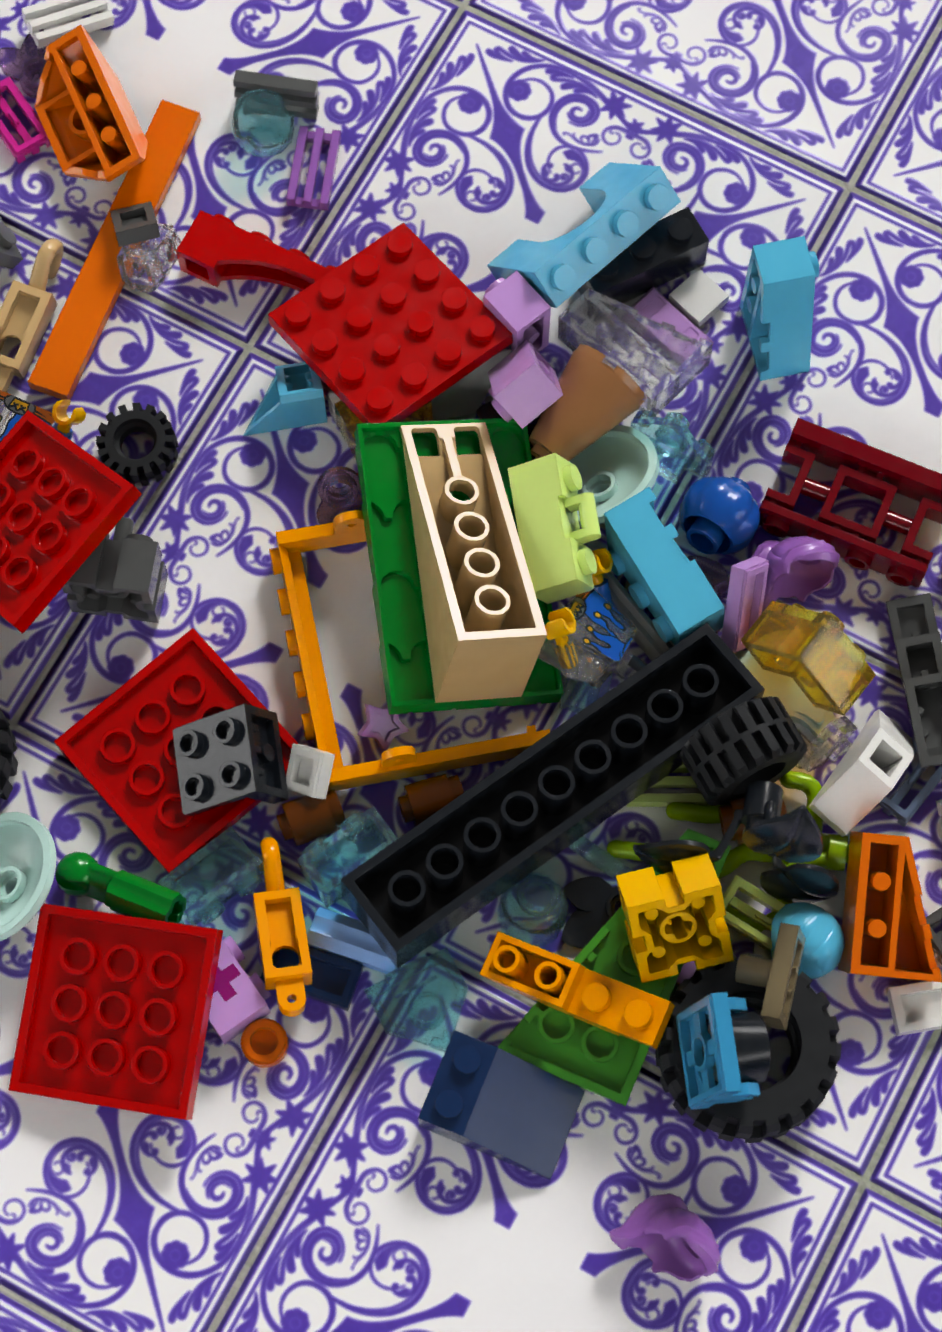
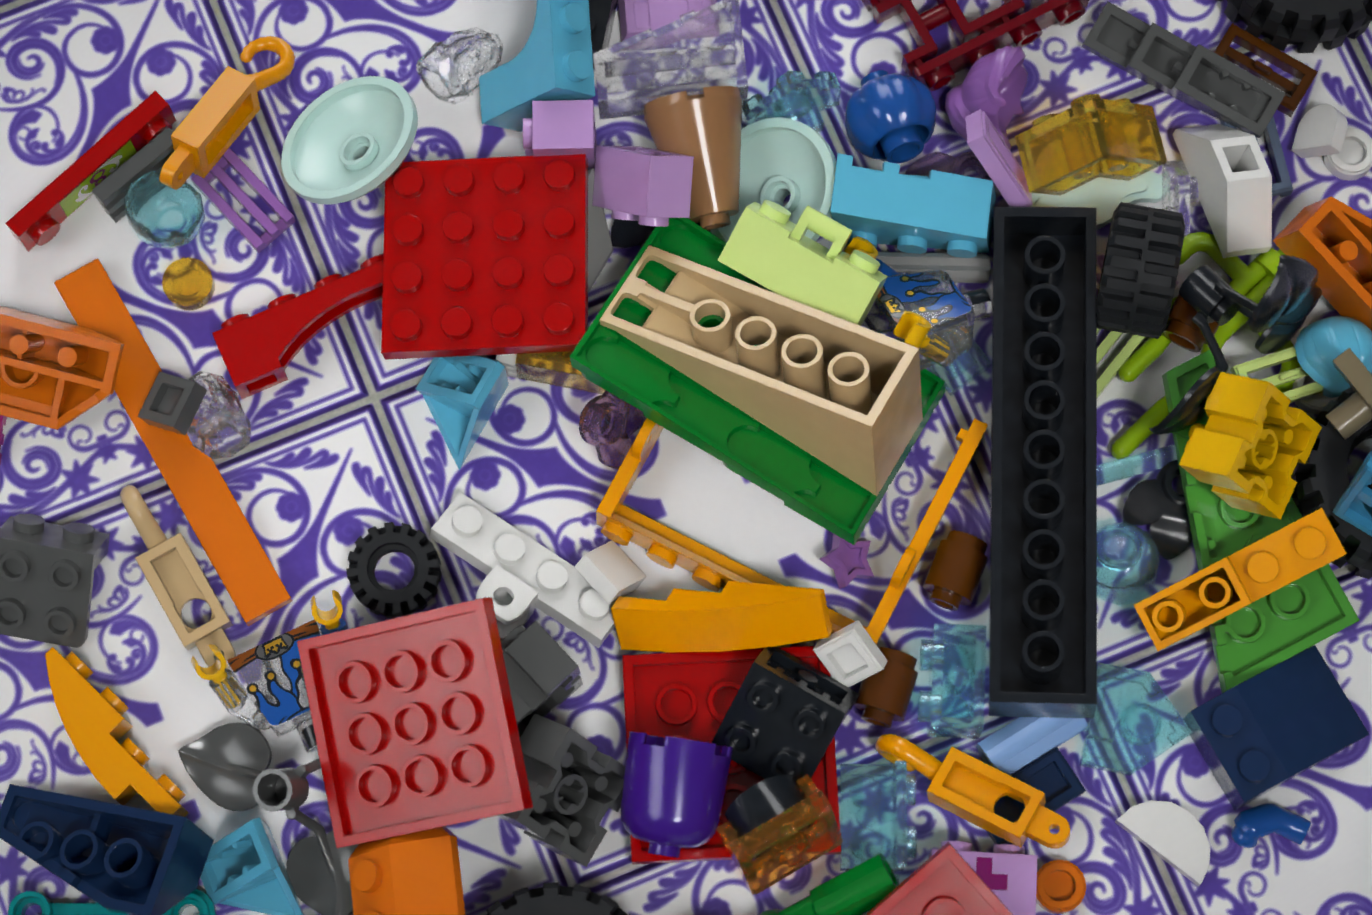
camera: 50 degrees left, 5 degrees up
none -> red plate [5,90,176,252]
none -> light orange piece [159,36,295,190]
none -> clear yellow tile [162,258,215,311]
none -> light aqua dish [281,76,418,204]
none -> clear rock [416,27,503,104]
none -> white plate [430,492,616,648]
none -> dark grey brick [498,714,625,867]
none -> white tile [574,540,647,604]
none -> light orange slope [611,581,832,653]
none -> dark purple cylinder [621,731,733,858]
none -> clear orange piece [716,774,843,895]
none -> white tile [1115,800,1210,886]
none -> blue arm [1231,803,1311,848]

